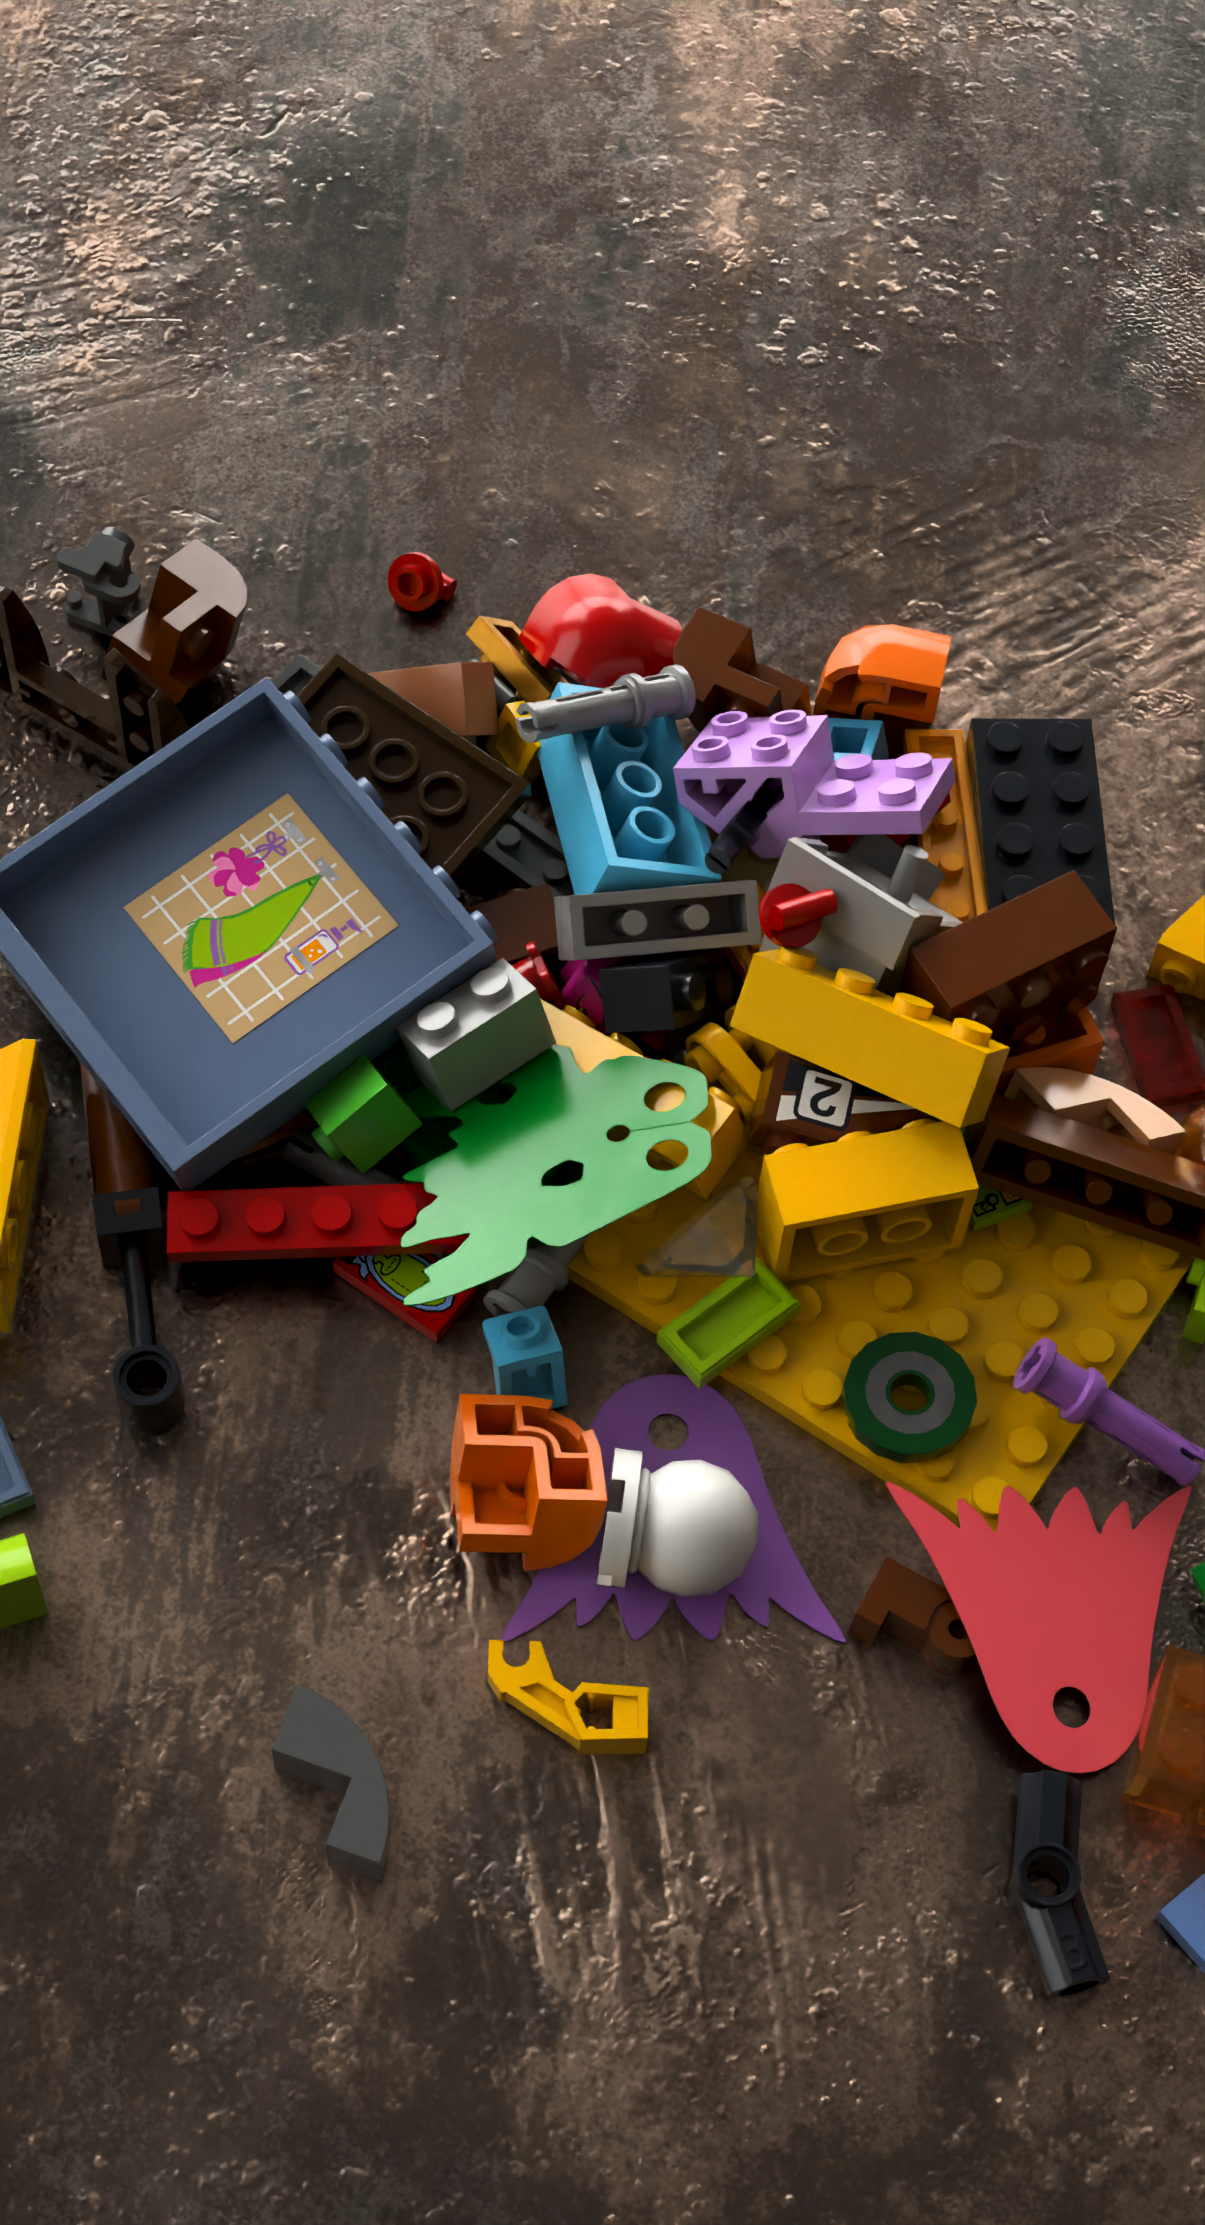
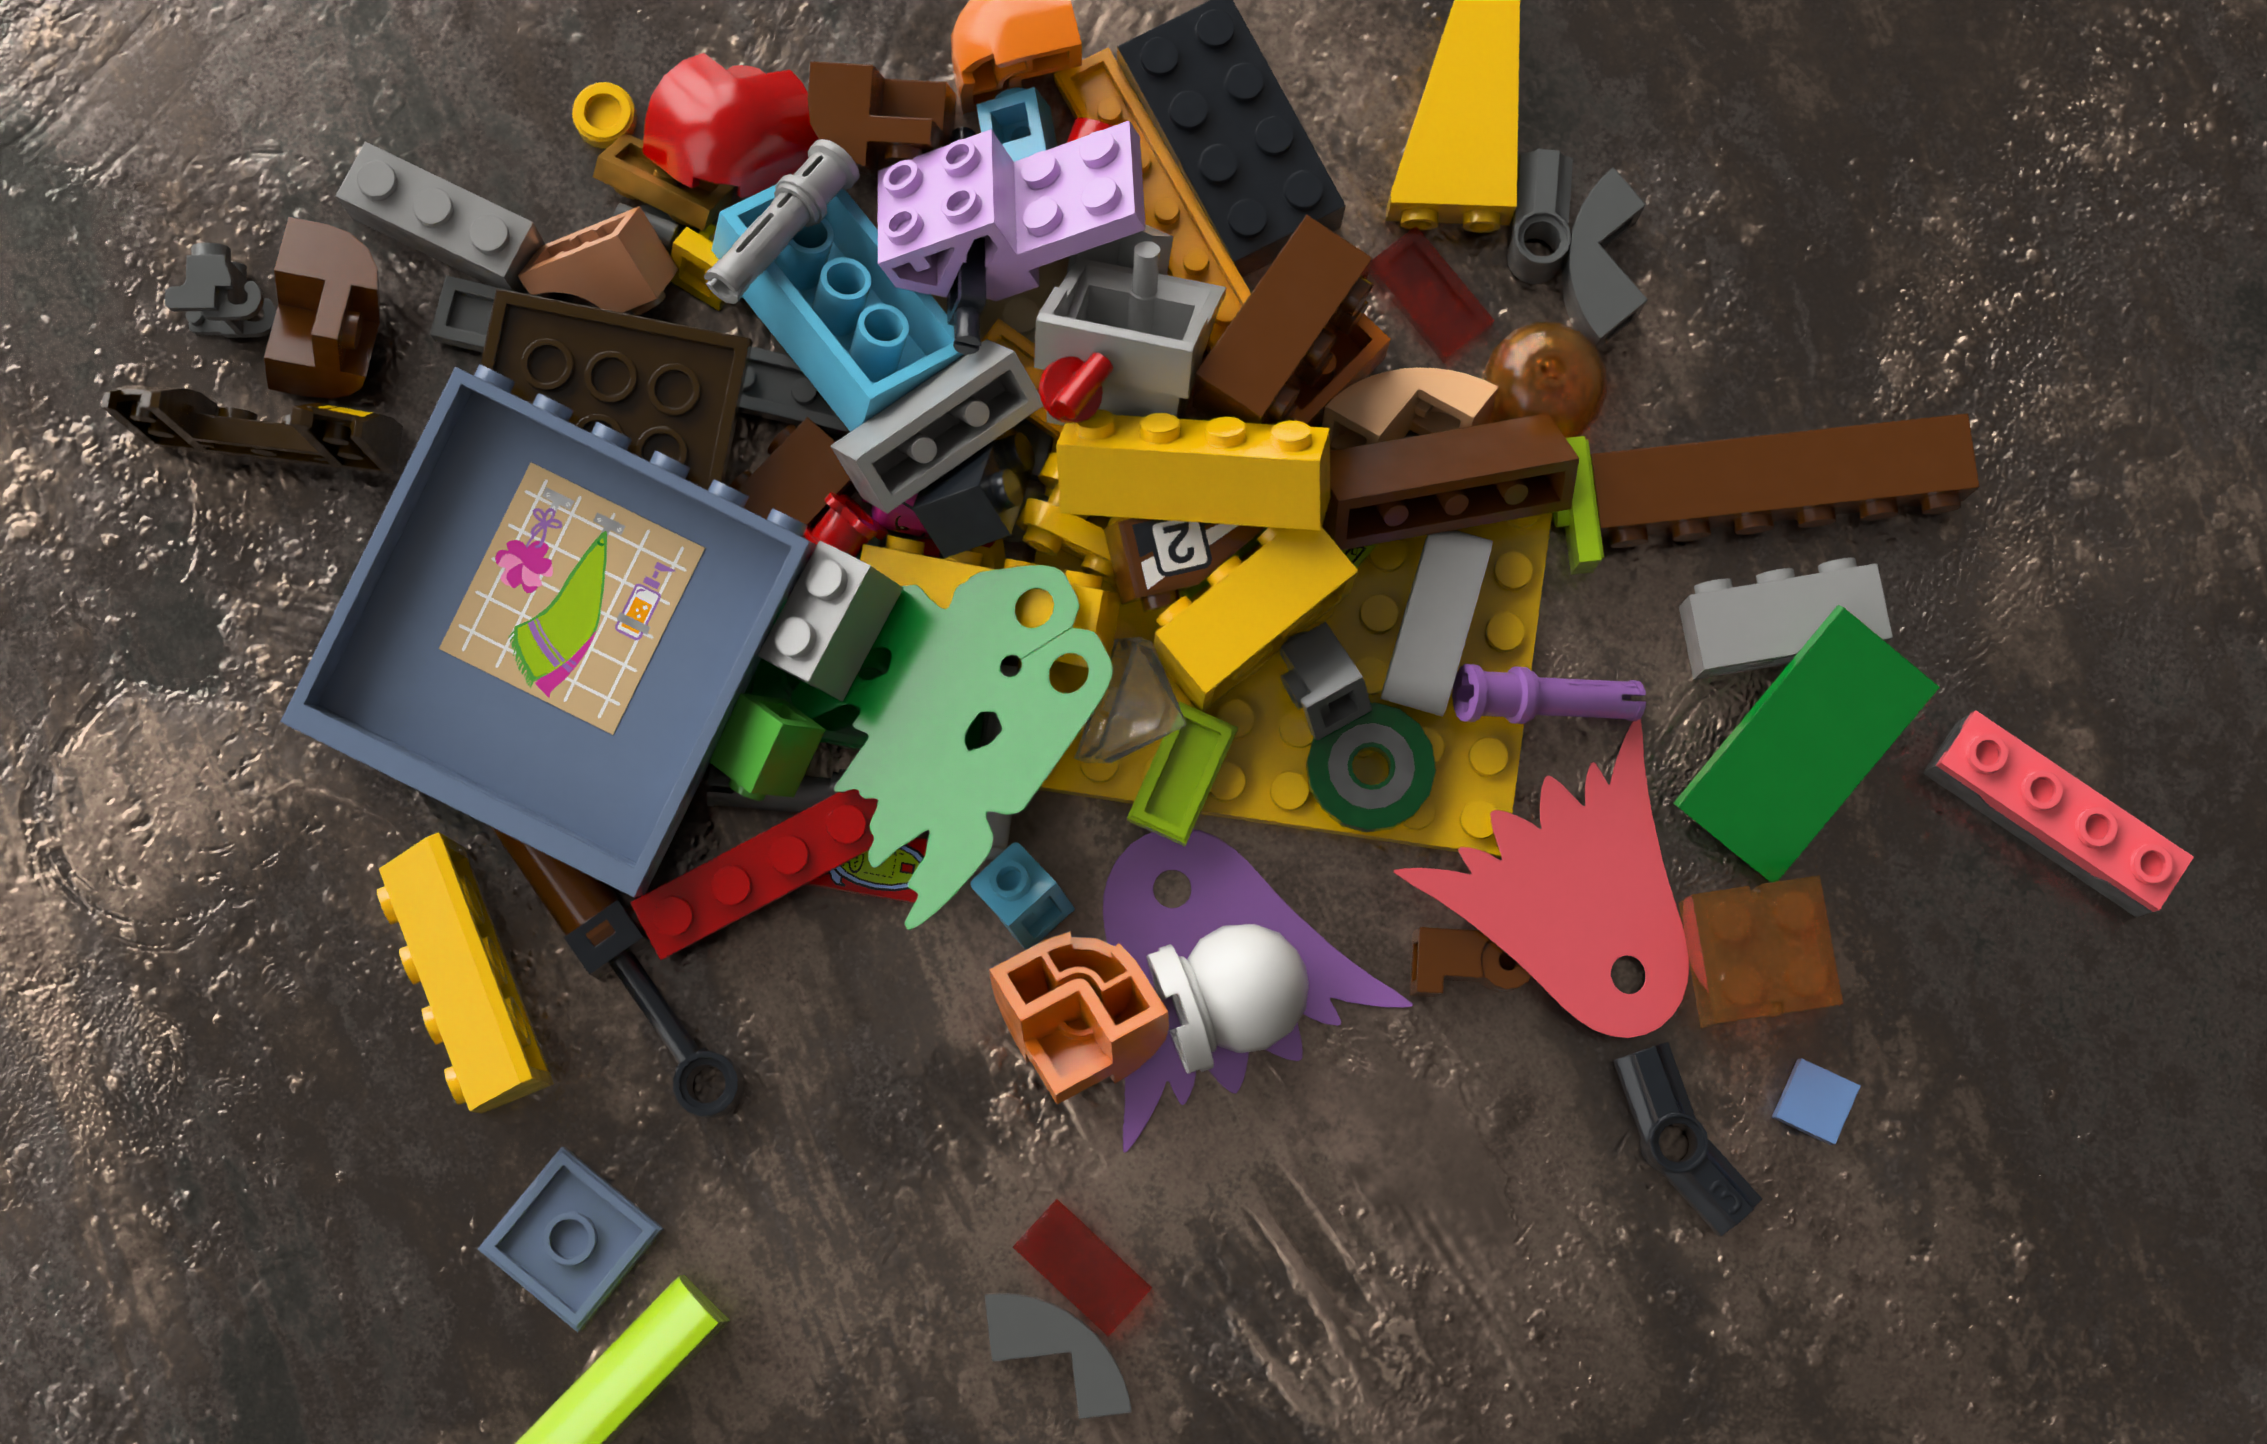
camera: 25 degrees left, 20 degrees up
red plate [388,552,457,612] -> none
yellow piece [488,1640,649,1755] -> none
none -> light grey brick [336,141,545,292]
none -> yellow tile [572,82,637,149]
none -> clear red tile [1013,1199,1152,1336]
none -> dark grey brick [1280,622,1372,741]
none -> light grey beam [1380,530,1493,717]

